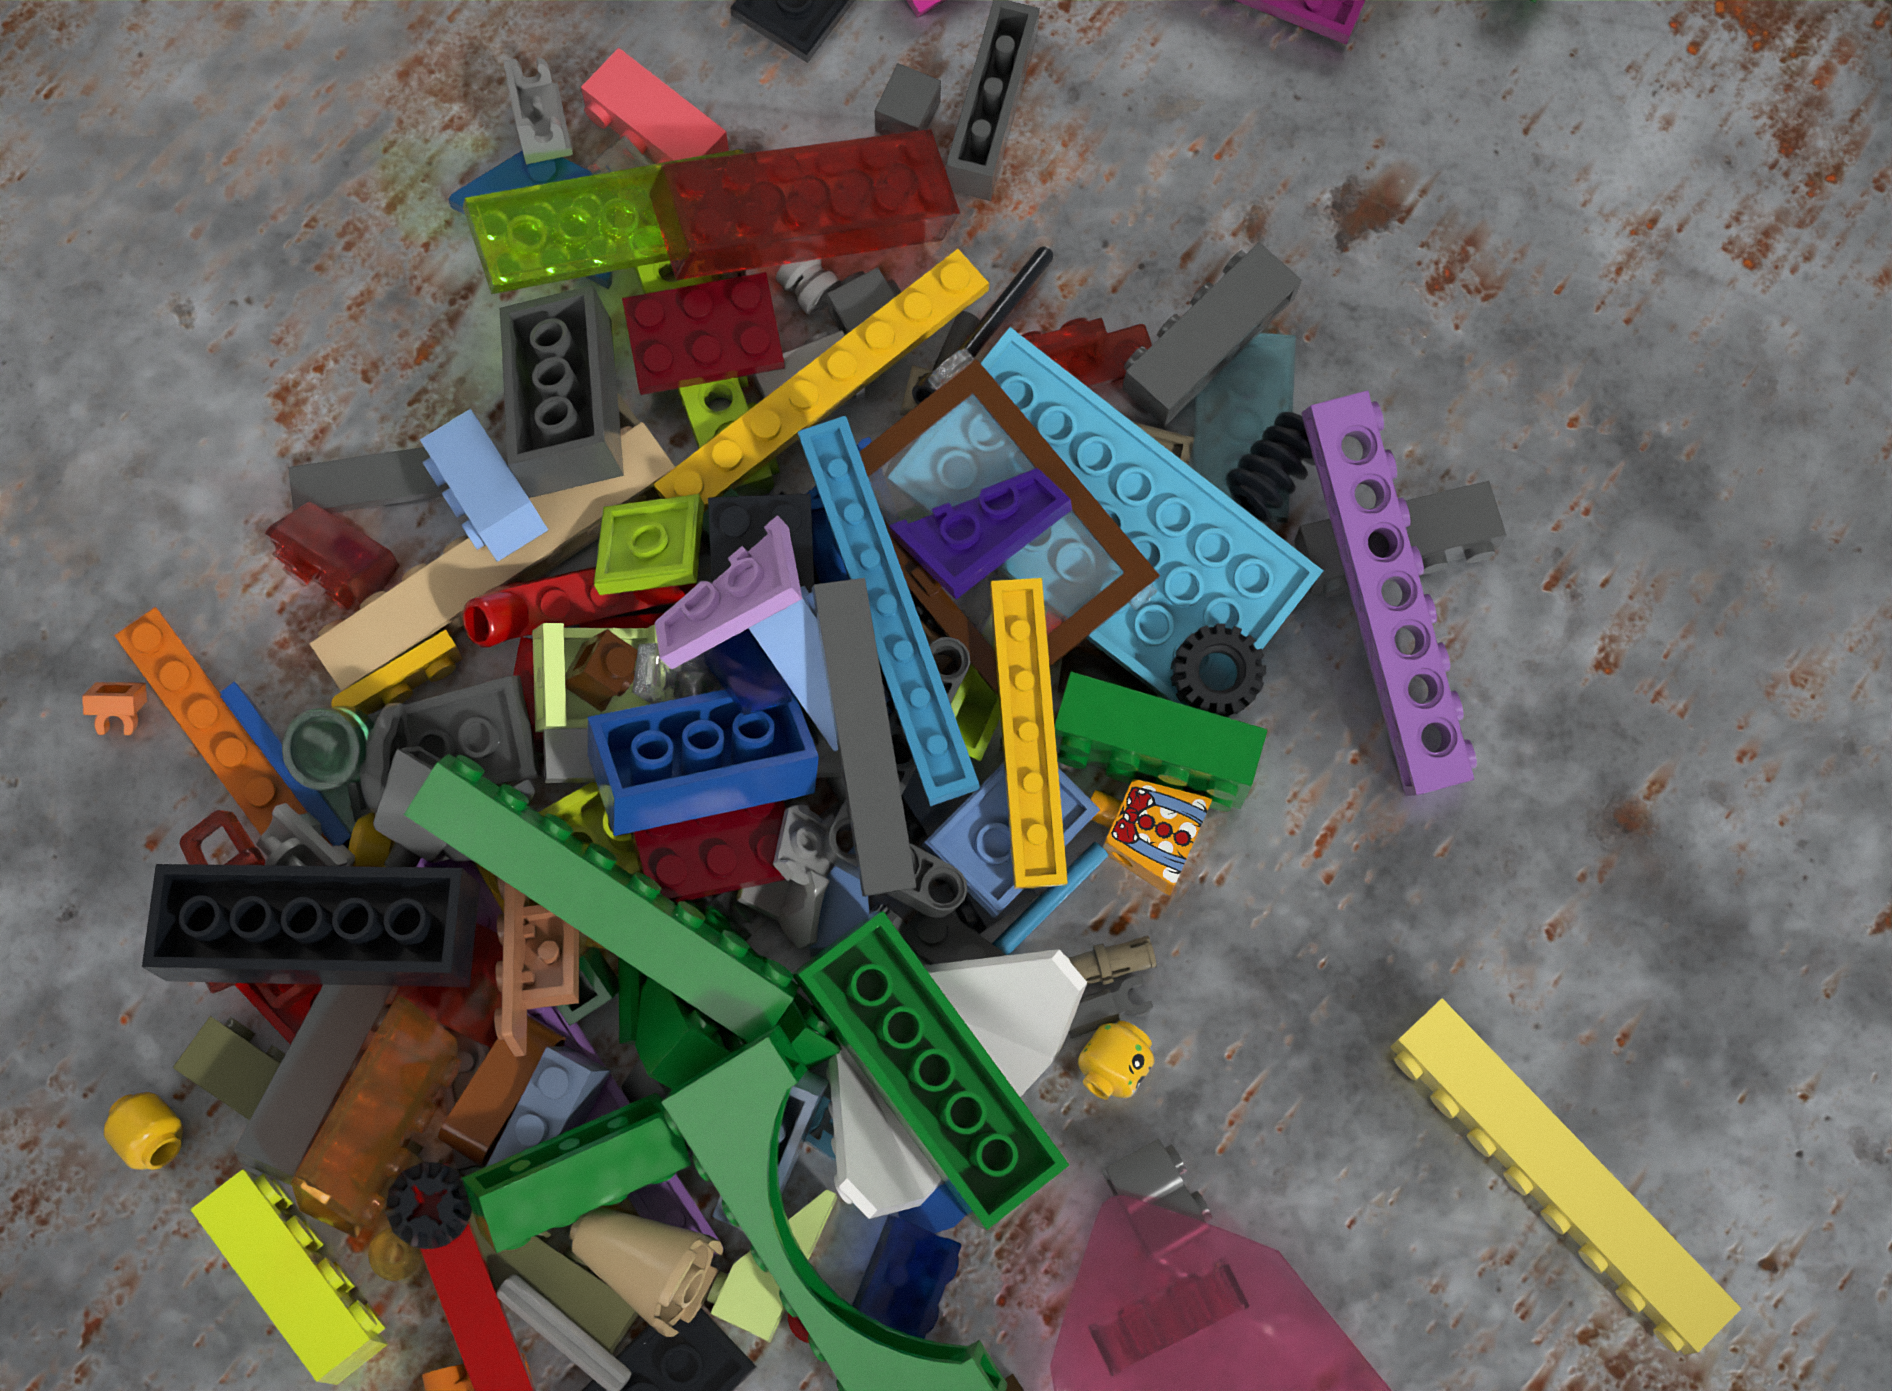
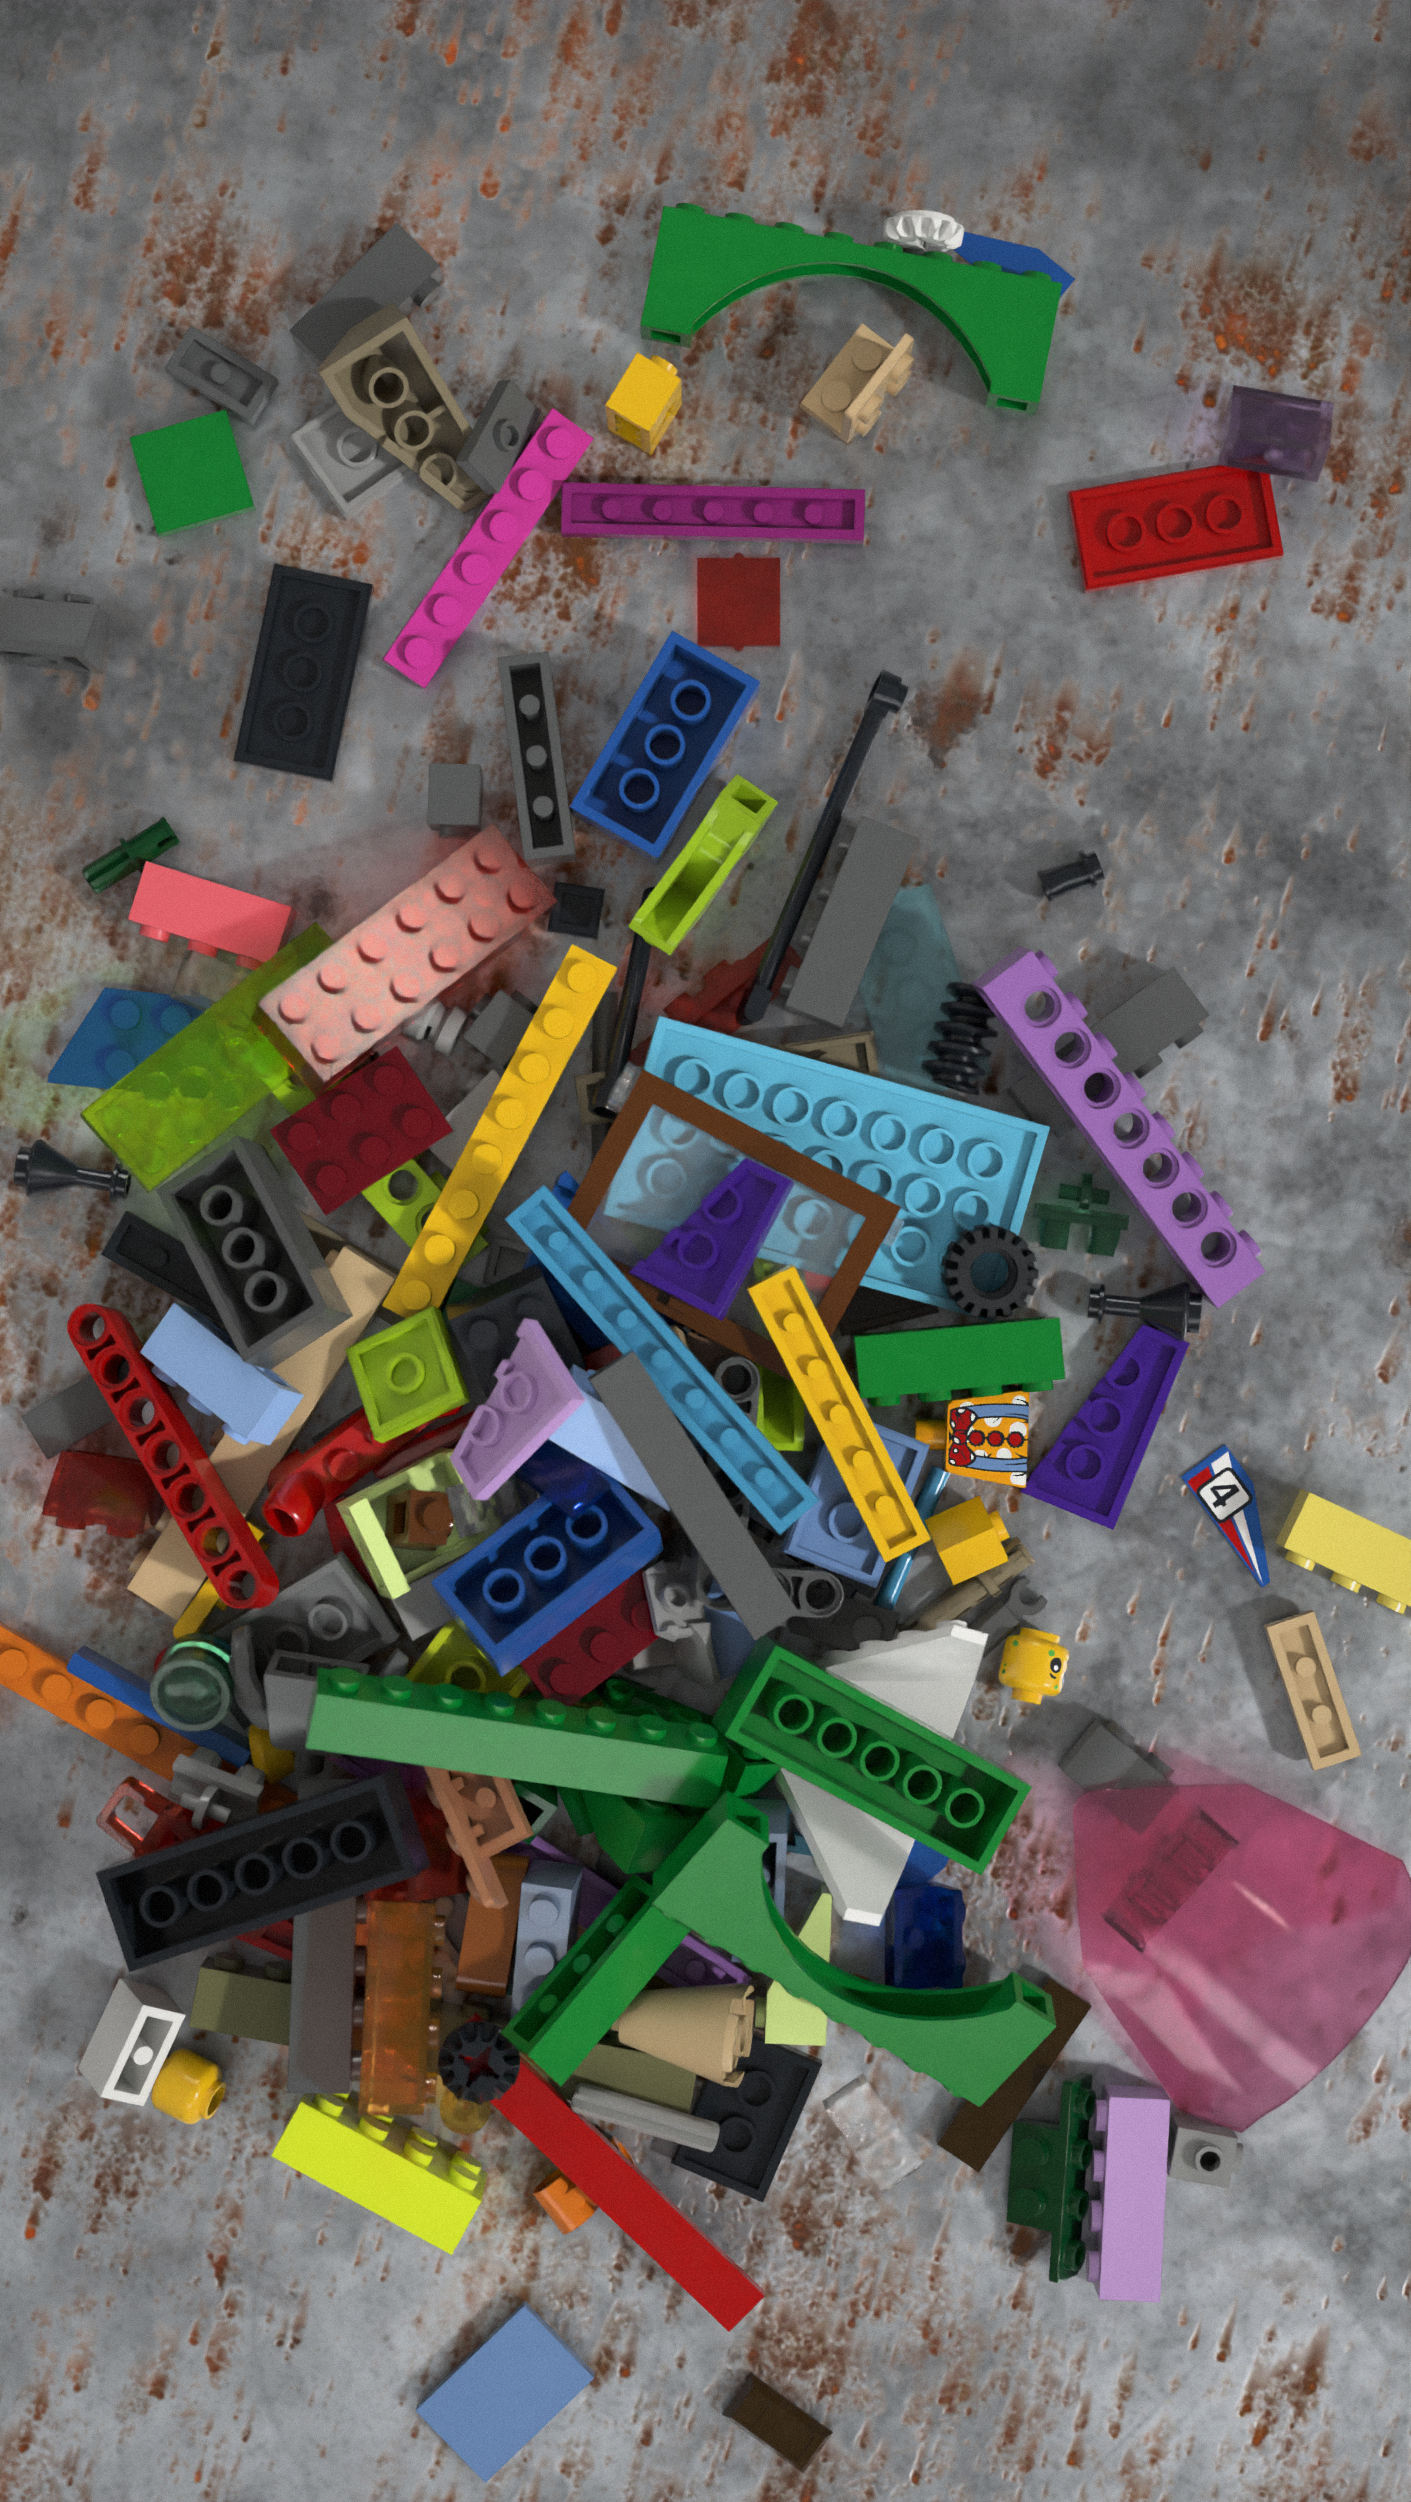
camera: 25 degrees left, 15 degrees up
light grey hinge [503,58,573,165] -> none
none -> black piece [14,1139,132,1203]
none -> red beam [67,1304,279,1609]
none -> white brick [78,1978,185,2106]
none -> dark green axle [82,816,181,893]
none -> black plate [101,1211,224,1325]
none -> black tile [547,881,605,940]
none -> blue brick [569,630,760,865]
none -> lime arch [628,774,778,955]
none -> clear red piece [697,553,780,652]
none -> black hinge [735,669,909,1026]
none -> yellow brick [924,1495,1010,1585]
none -> dark purple wing [1018,1324,1190,1530]
none -> clear green hips [1032,1172,1130,1257]
none -> black pin [1037,850,1105,902]
none -> red tile [1067,456,1284,594]
none -> black piece [1087,1282,1202,1342]
none -> sticker [1181,1445,1270,1588]
none -> clear purple brick [1218,385,1334,482]
none -> tan plate [1263,1609,1362,1771]

